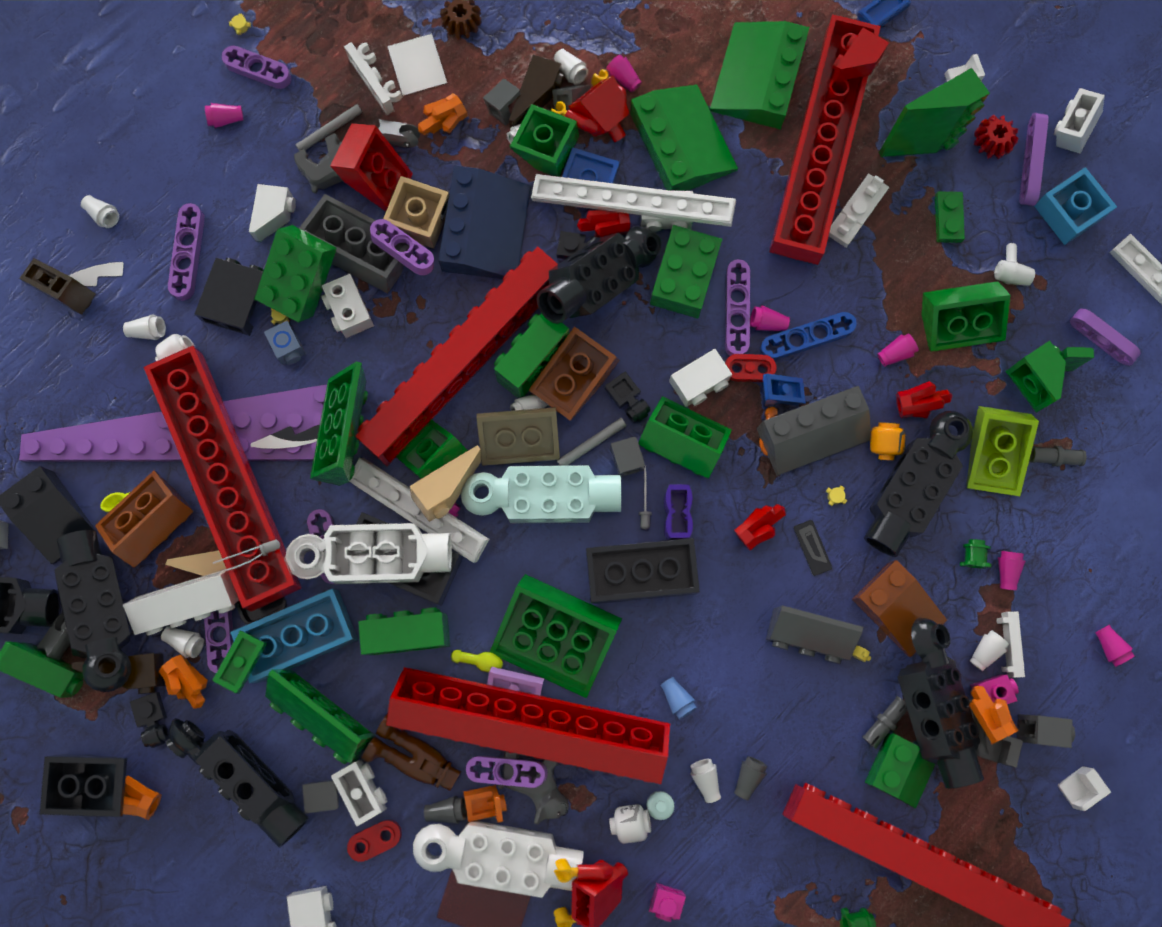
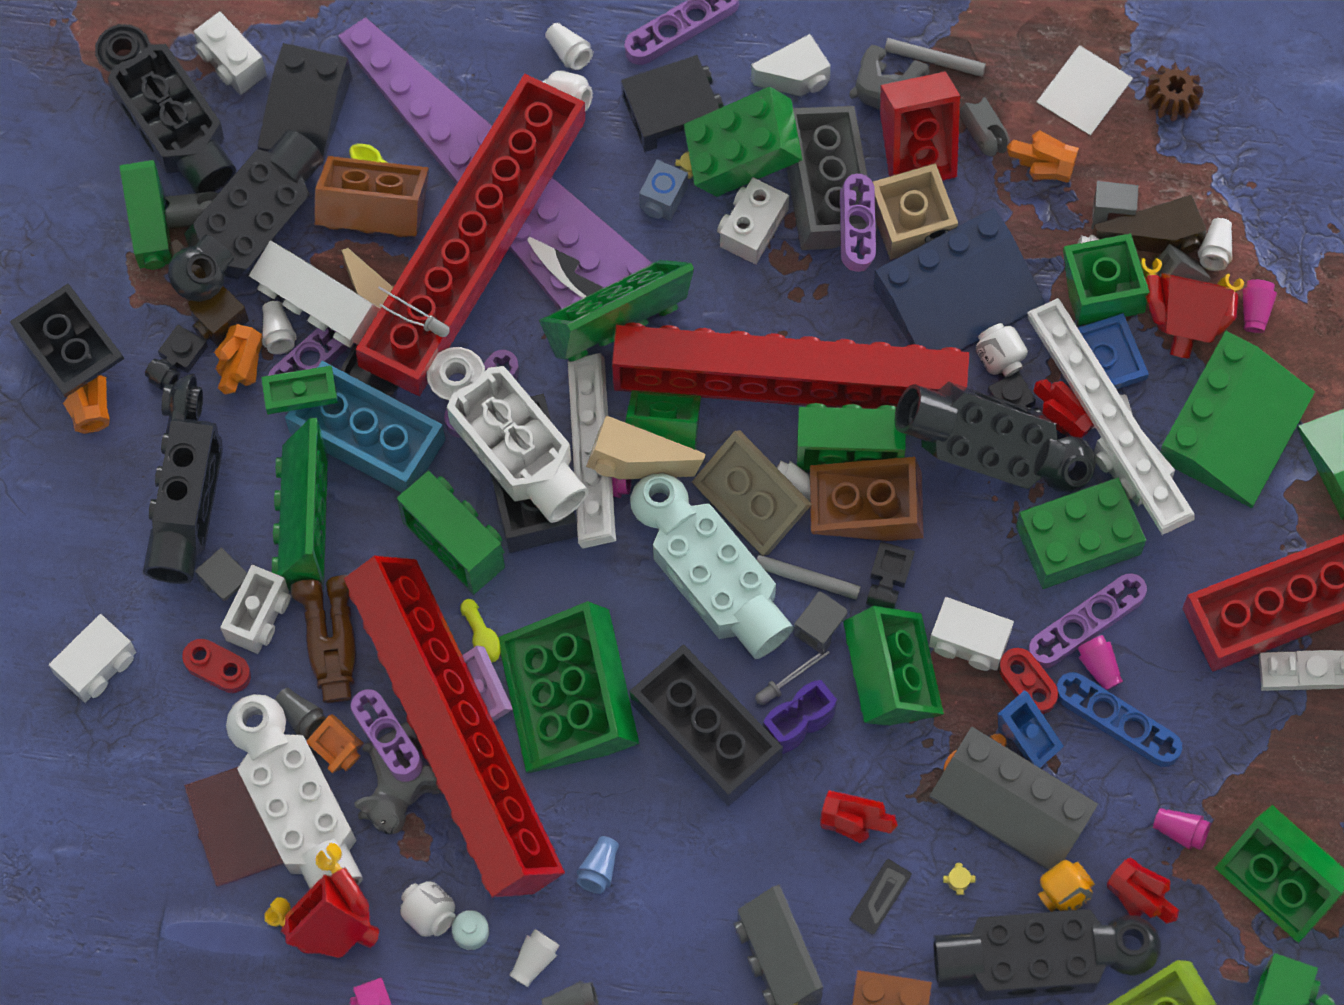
camera: 55 degrees right, 10 degrees down
white plate [344,42,402,115] -> none
none -> white head [976,323,1028,377]

